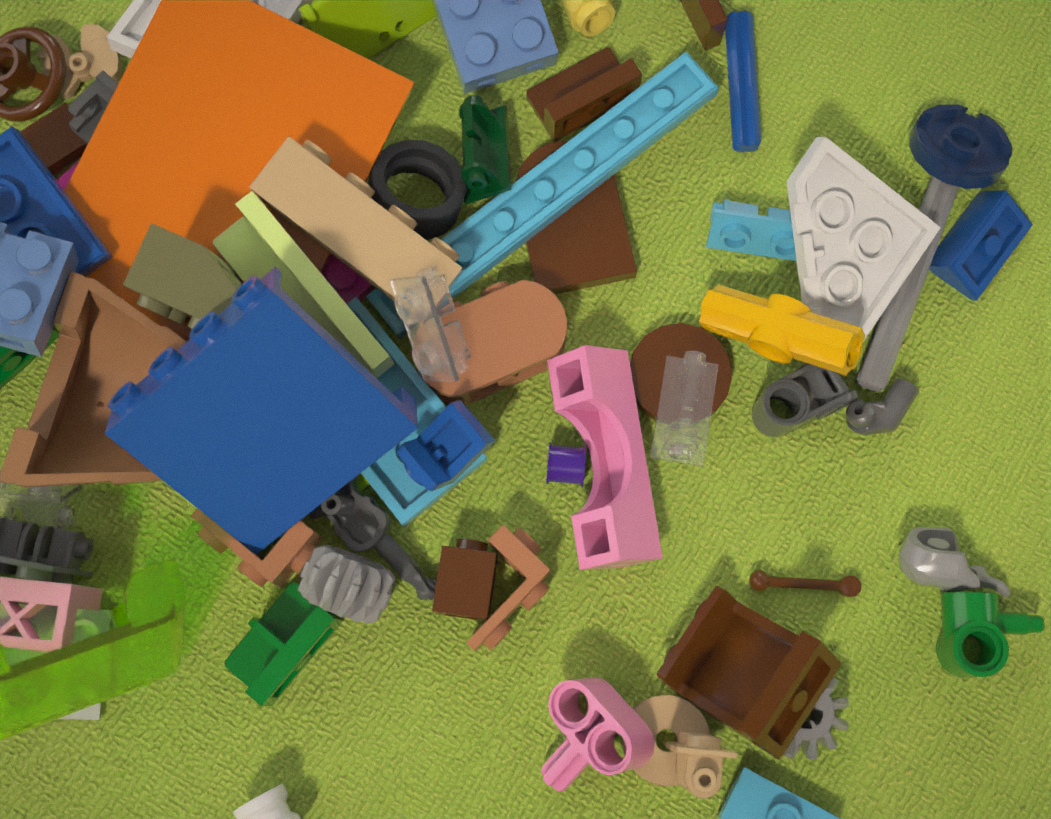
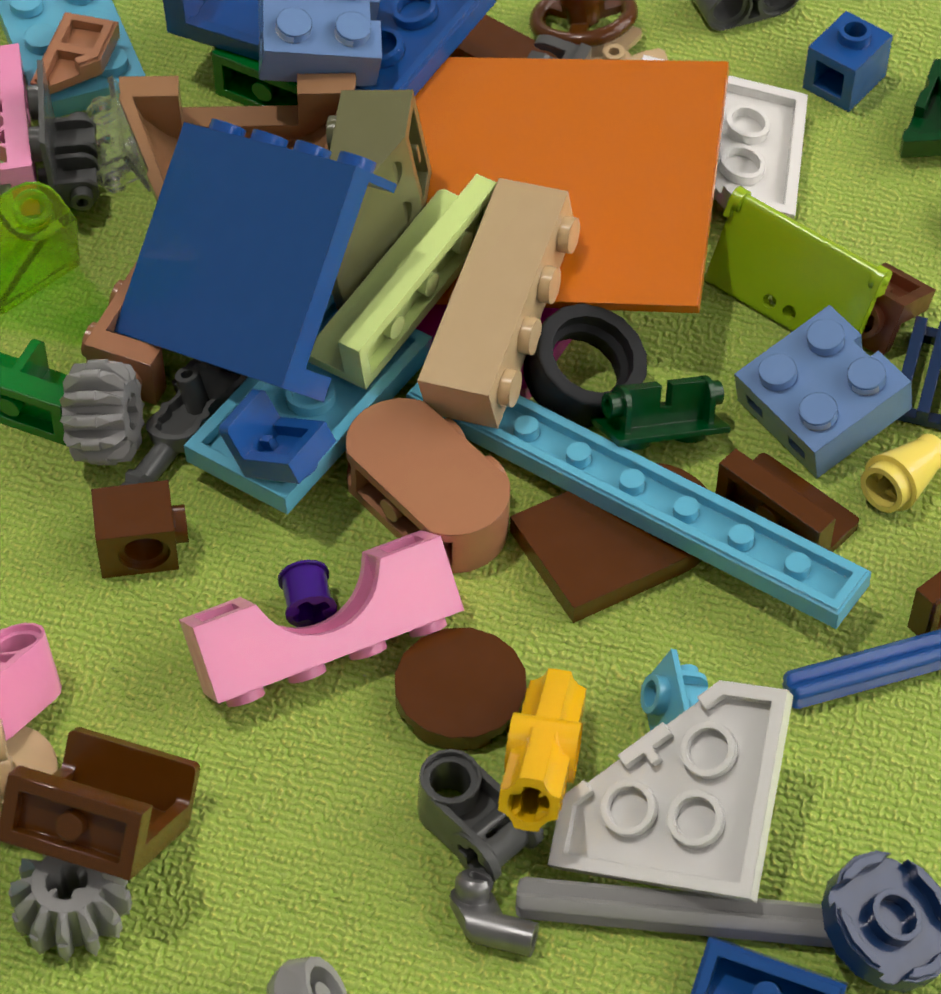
camera: 70 degrees right, 25 degrees down
clear hinge [390,266,472,382] -> none
nougat bracket [466,525,551,652] -> none
clear hinge [650,351,719,467] -> none
reddish brown hinge [749,570,861,598] -> none

